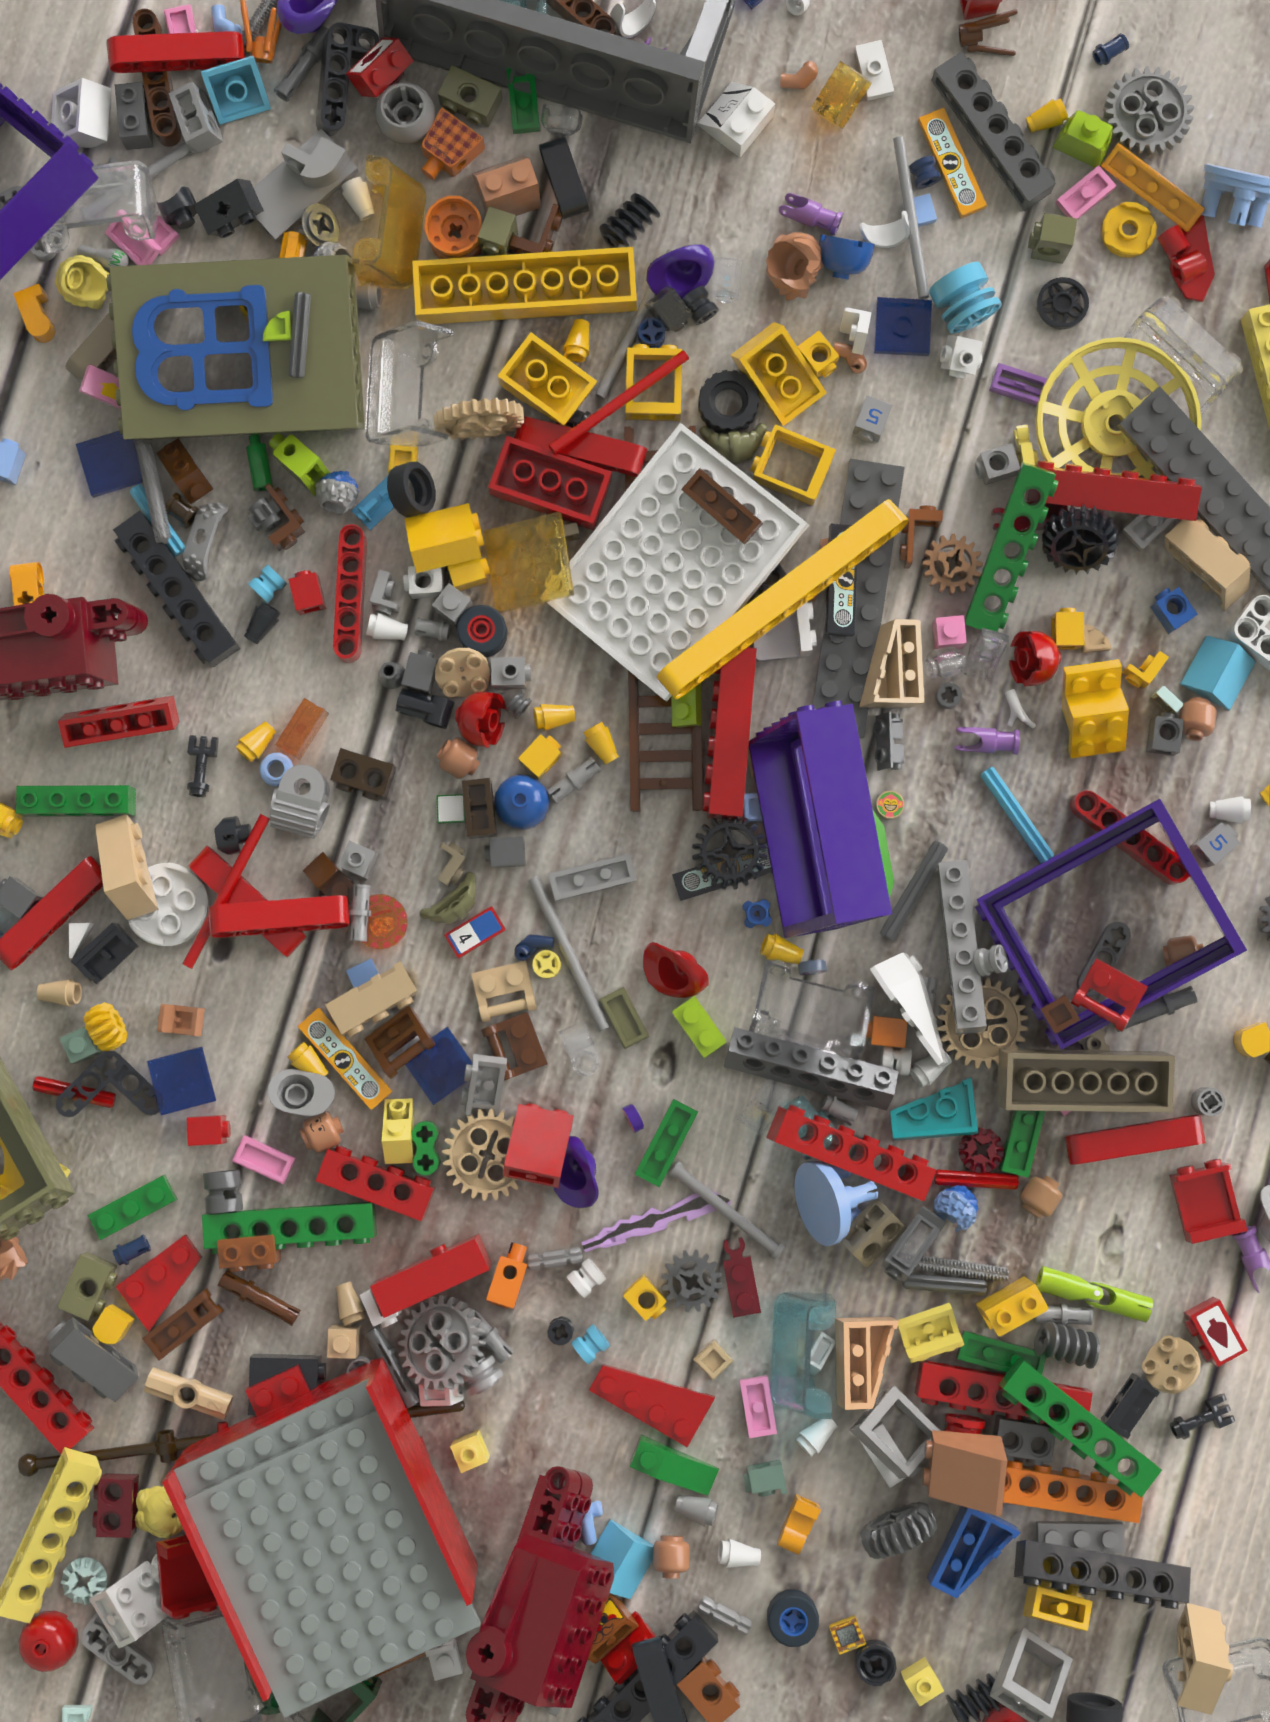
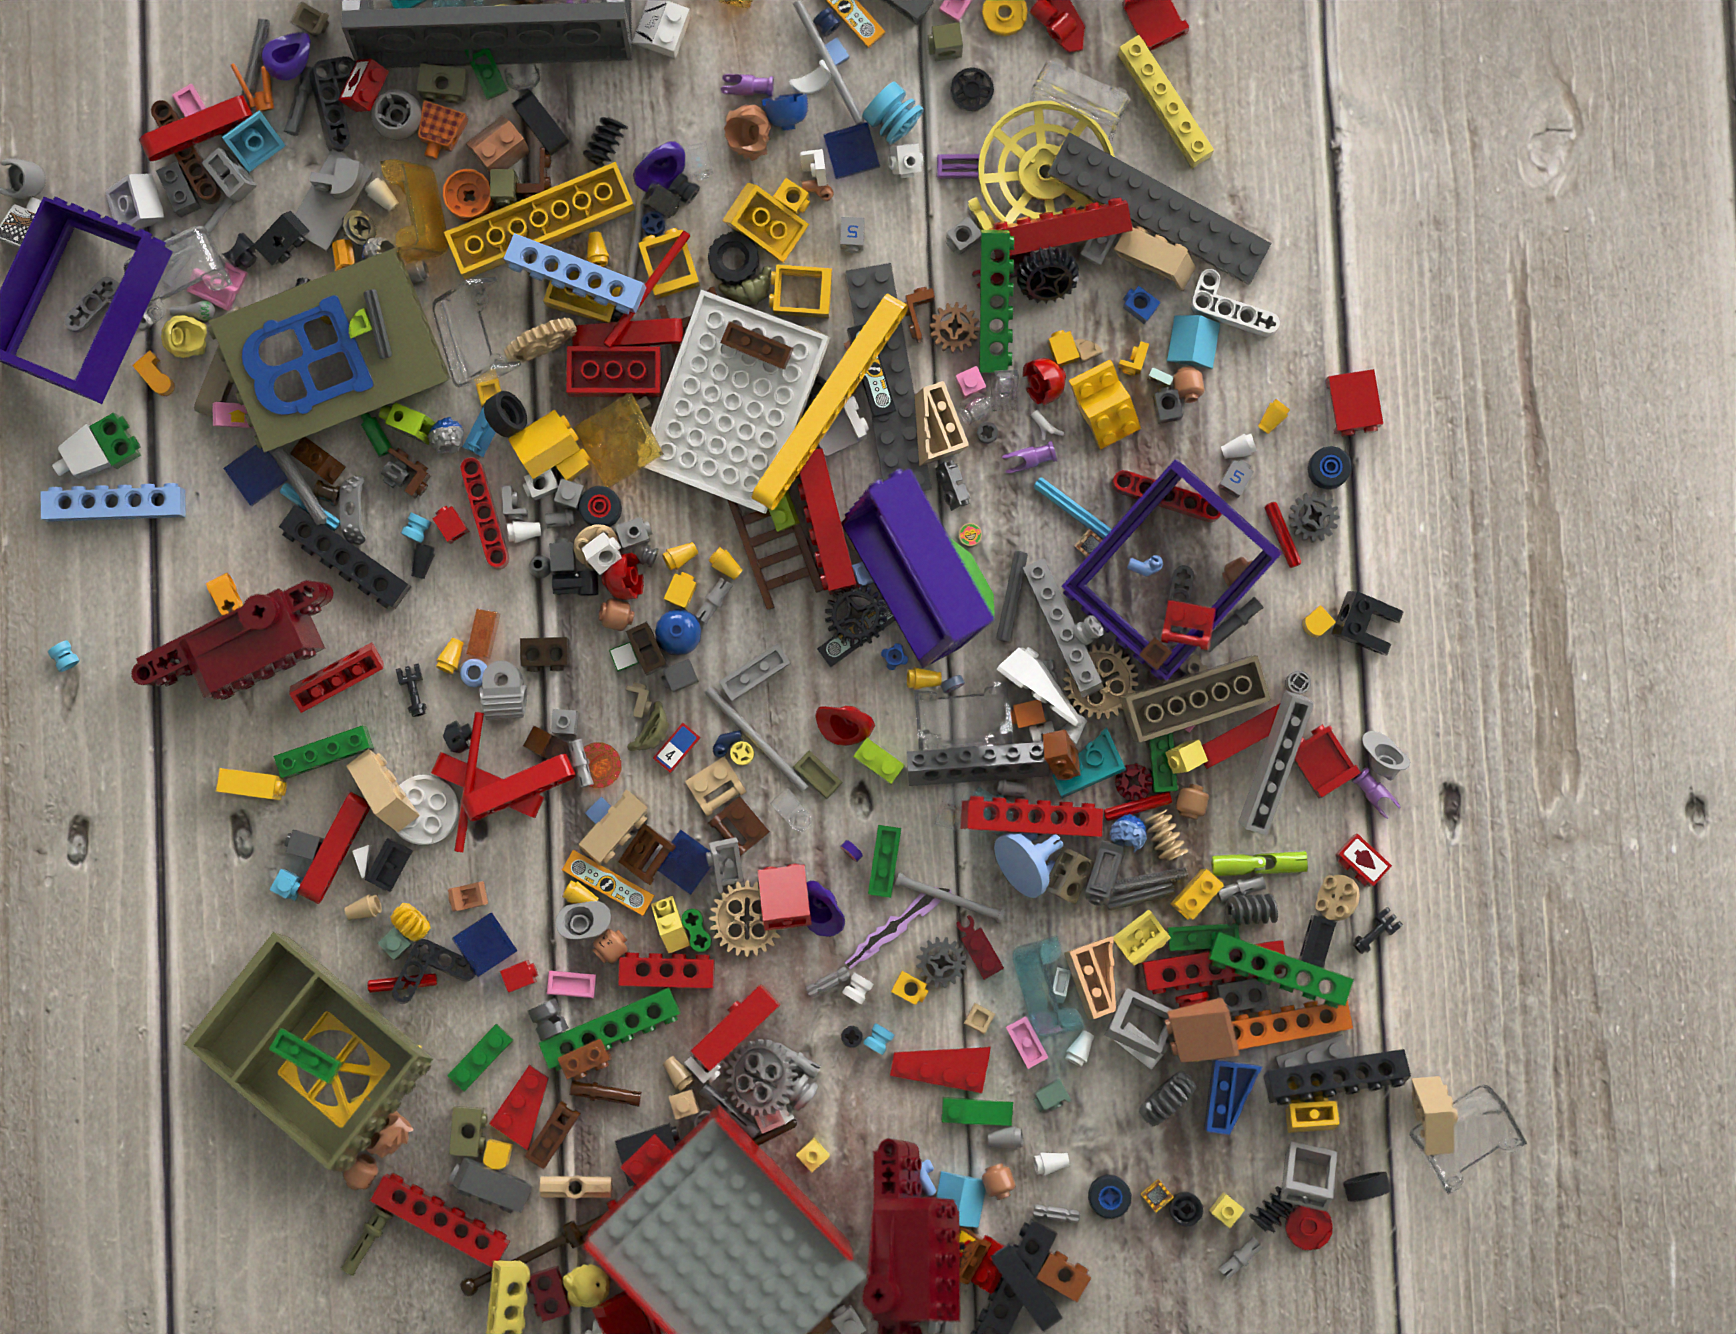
camera: 20 degrees left, 0 degrees up
dark blue pin [112,1234,151,1265] -> none
light blue arm [211,4,242,34] -> none
orange torso [486,1242,528,1311] -> none
light orange leg [777,1494,821,1555] -> none
none -> light blue brick [504,233,646,314]
none -> white brick [581,532,622,575]
none -> dark orange brick [1043,730,1080,780]
none -> tile [1074,528,1102,558]
none -> medium blue arm [1127,555,1163,576]
none -> tan piece [1144,809,1188,862]
none -> light yellow brick [1165,739,1208,774]
none -> light grey brick [1238,690,1314,835]
none -> red axle [1264,502,1302,568]

